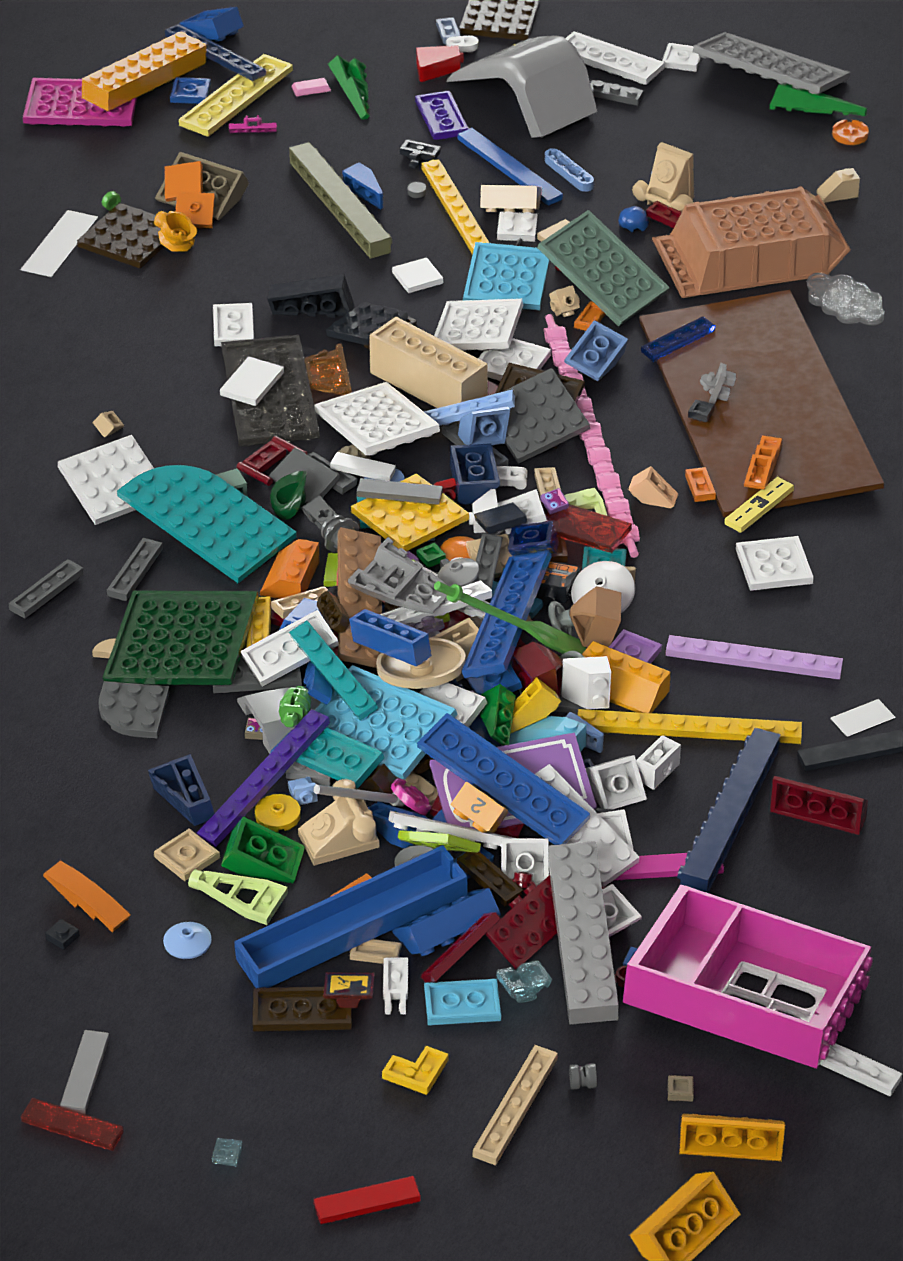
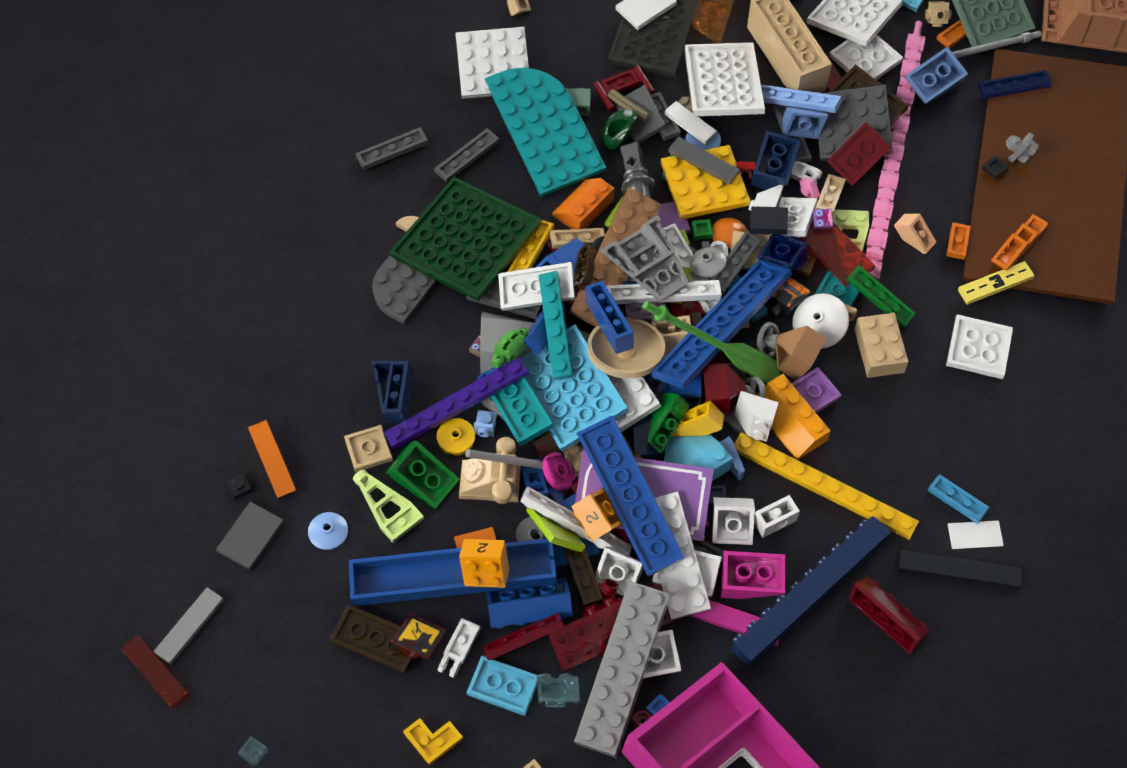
camera: 25 degrees right, 20 degrees up
tan tile [350,939,401,964] -> none
lavender plate [666,635,843,679] -> none
none -> dark grey tile [216,502,284,570]
none -> light orange brick [459,539,509,588]
none -> dark tan axle [608,90,650,122]
none -> dark pink slope [721,551,785,599]
none -> bright pink plate [799,177,820,198]
none -> dark red plate [827,122,891,186]
none -> green tile [847,265,916,328]
none -> tan brick [854,313,908,378]
none -> dark azure tile [927,474,990,524]
none -> light grey bar [952,31,1042,58]

